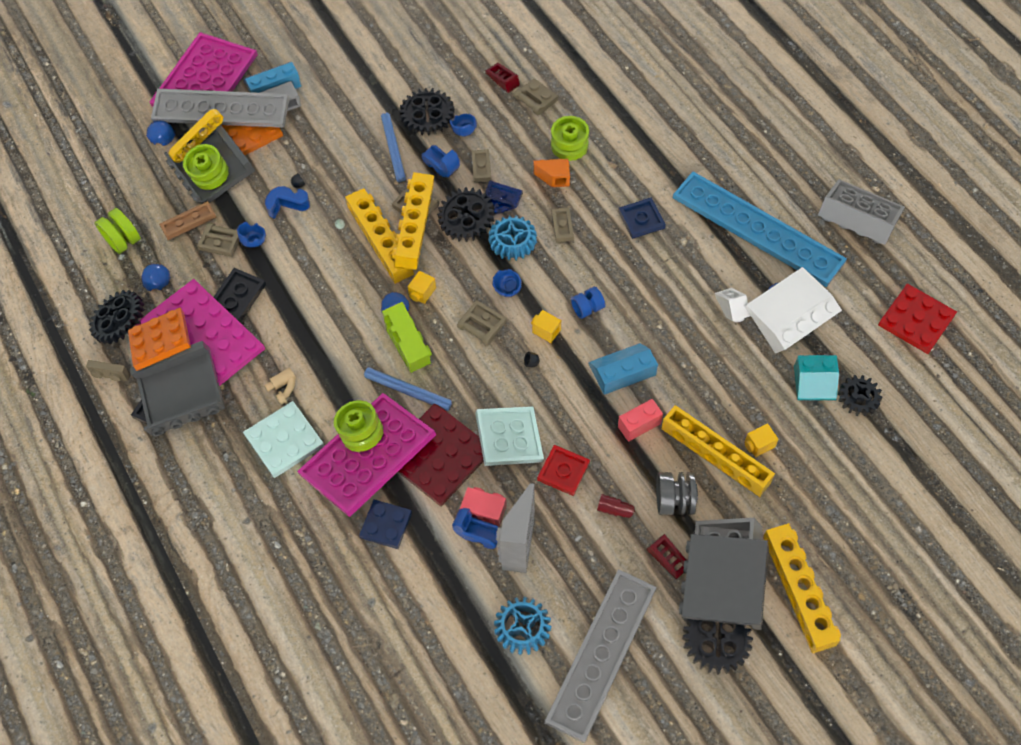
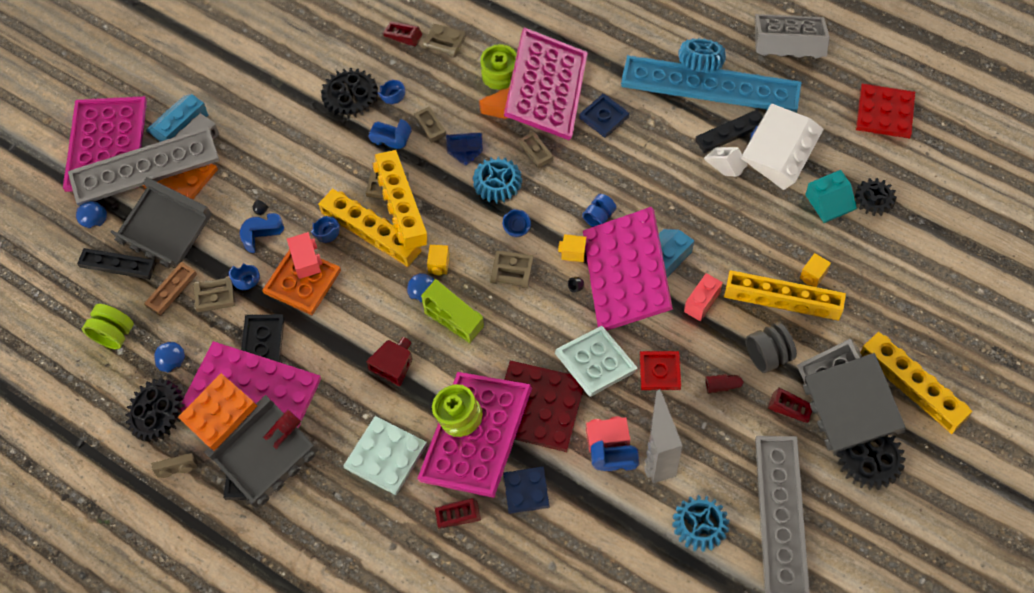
camera: 25 degrees left, 0 degrees up
yellow beam [169,109,223,163] -> none
lime wheel [183,144,229,190] -> none
tan plant [264,367,296,405] -> none
medium blue axle [364,367,452,411] -> none
medium blue axle [381,113,406,183] -> none
black gear [437,187,495,242] -> none
none -> black plate [77,248,156,280]
none -> orange plate [262,249,341,316]
none -> dark red hinge [263,409,301,449]
none -> coral brick [287,232,322,279]
none -> blue hair [311,216,340,243]
none -> dark red torso [366,337,413,387]
none -> dark red slope [435,498,481,529]
none -> dark pink plate [504,27,588,140]
none -> dark pink plate [583,207,673,331]
none -> dark azure gear [678,38,726,73]
none -> black plate [695,109,763,153]

